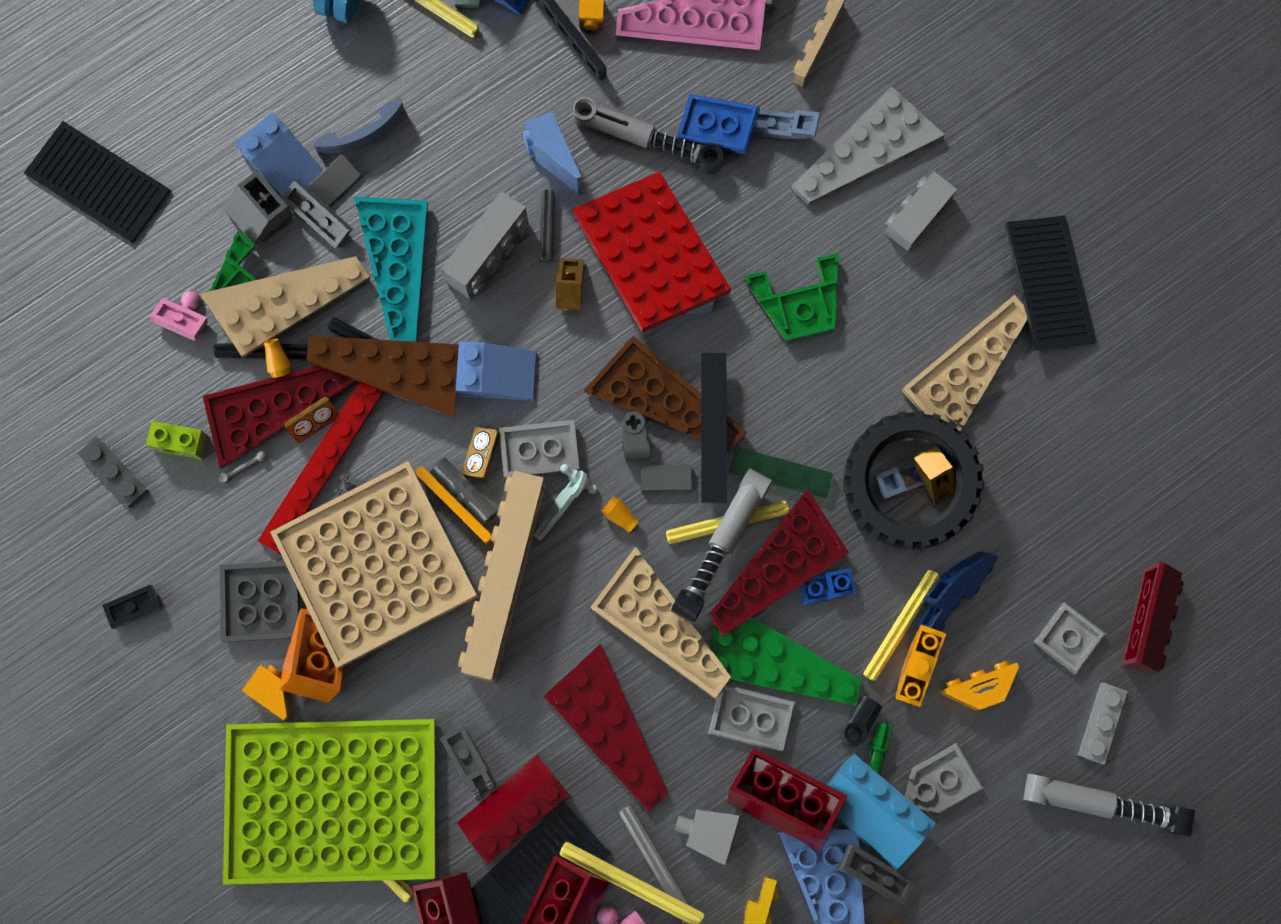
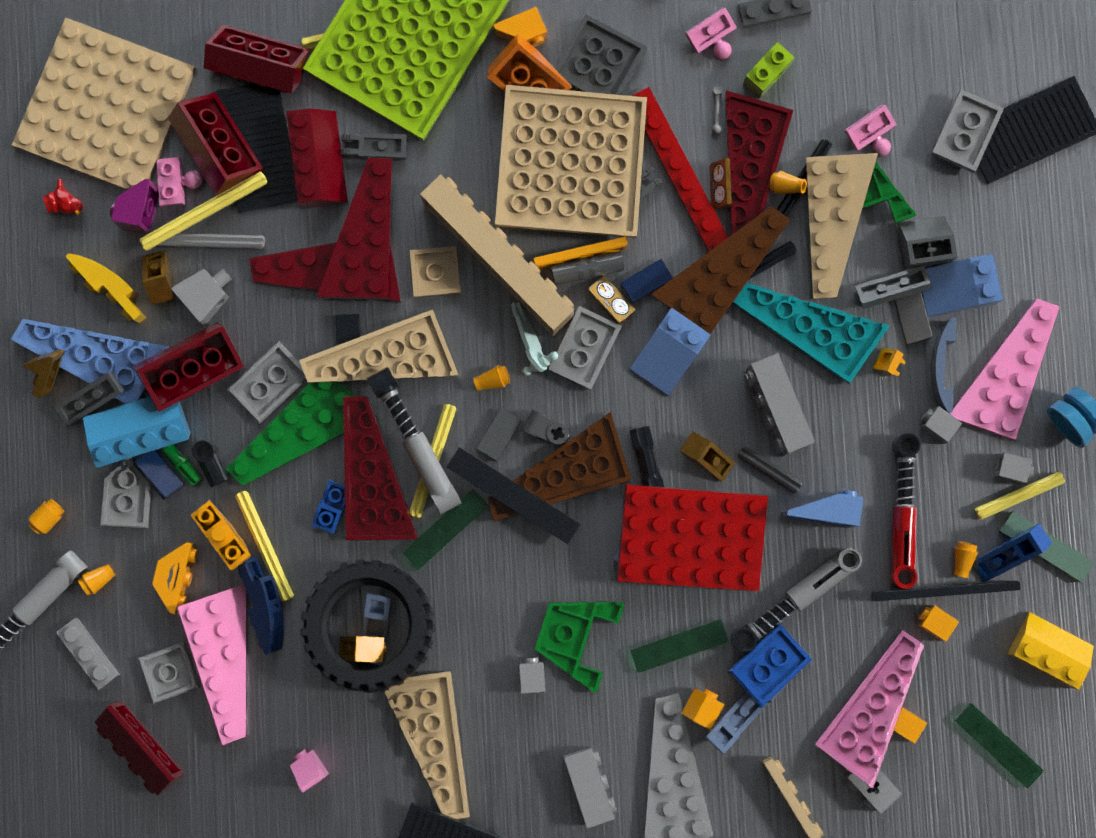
camera: 125 degrees right, 5 degrees up
none -> light orange brick [28,499,65,534]
none -> light orange cone [78,564,116,596]
none -> dark blue tile [133,450,184,500]
none -> pearl gold slope [142,250,174,305]
none -> bright pink wing [176,584,246,745]
none -> bright pink slope [290,750,329,793]
none -> dark red wing [316,158,393,300]
none -> black tile [335,314,360,346]
none -> tan tile [410,246,461,298]
none -> light grey brick [519,657,546,694]
none -> dark blue tile [621,259,673,303]
none -> black axle [630,426,664,487]
none -> clear green tile [630,619,729,673]
none -> light orange brick [681,688,724,730]
none -> bright pink plate [685,7,737,60]
none -> light orange tile [873,347,905,376]
none -> piece [889,433,921,589]
none -> light grey brick [920,406,962,444]
none -> light grey plate [931,89,1004,173]
none -> bright pink wing [950,299,1060,440]
none -> light orange cone [954,541,978,578]
none -> light grey brick [993,452,1034,484]

